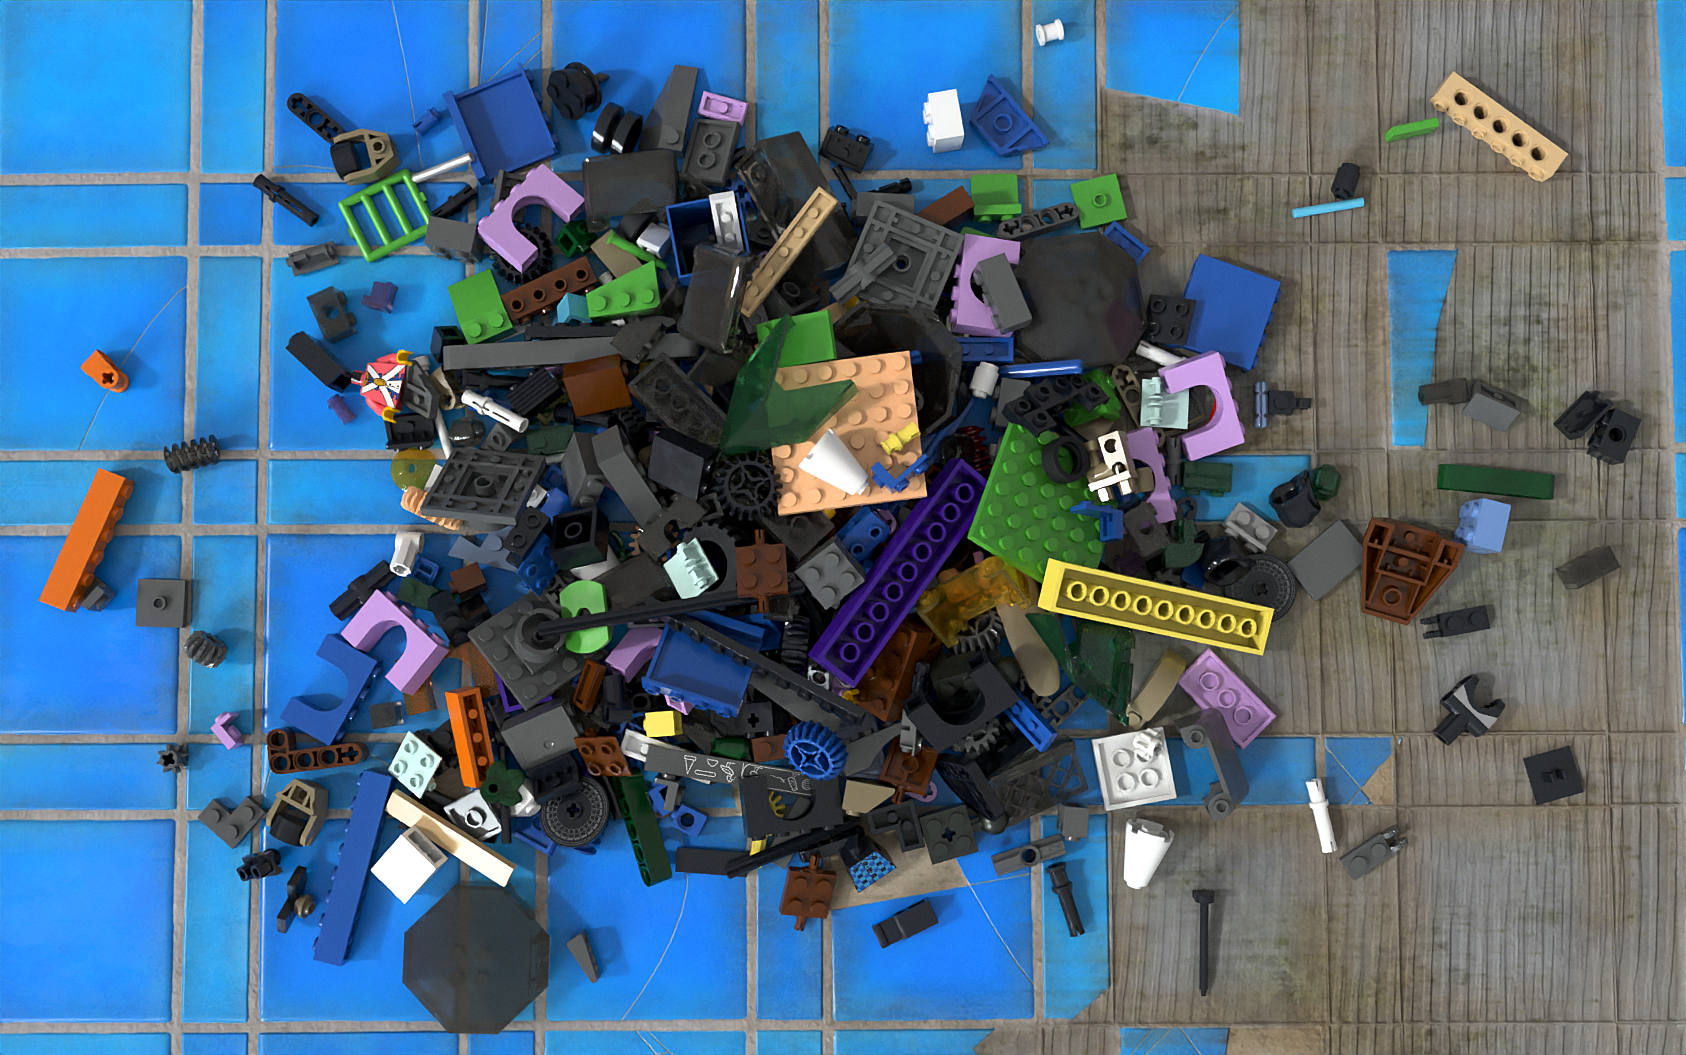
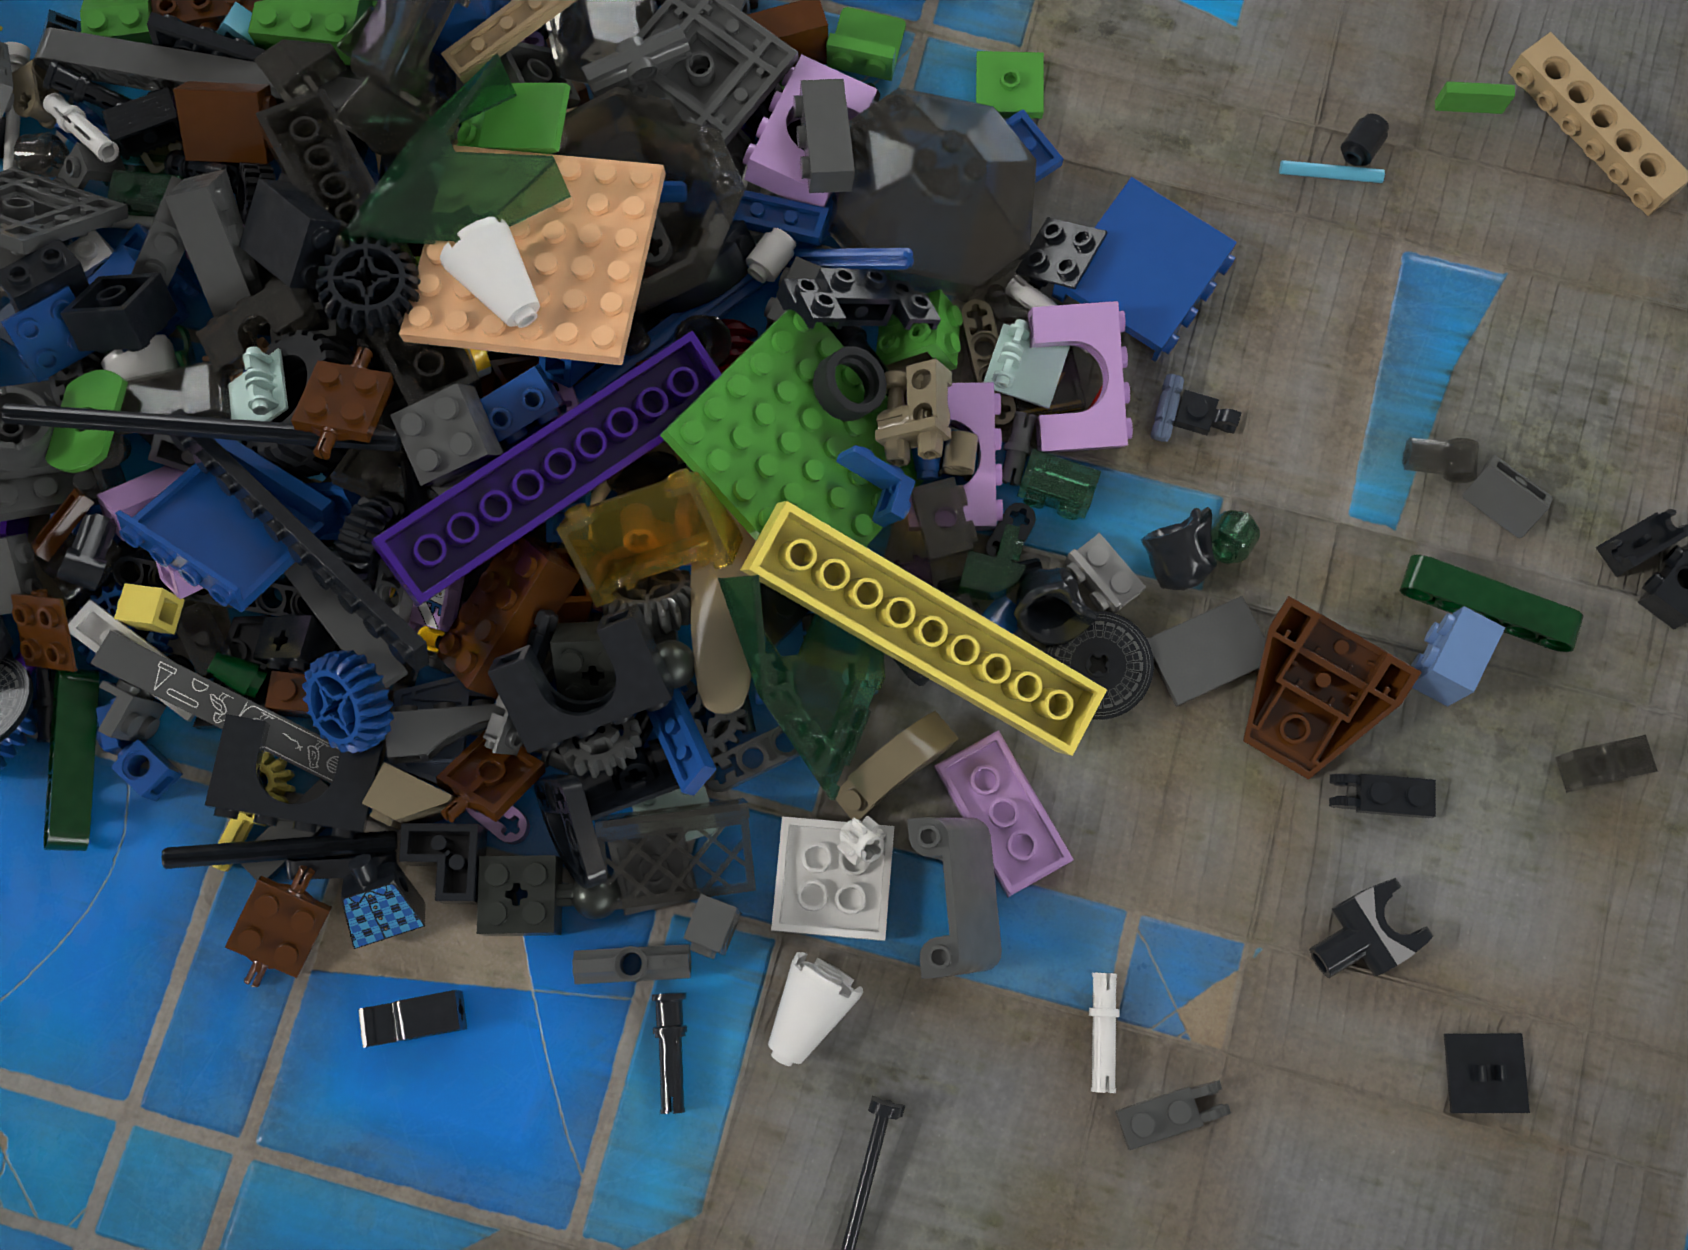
camera: 15 degrees right, 10 degrees down
black tile [675,847,749,877] -> none
blue bracket [871,453,930,495] -> none
light yellow pin [881,421,921,456] -> none
dark grey beam [996,202,1079,242] -> none

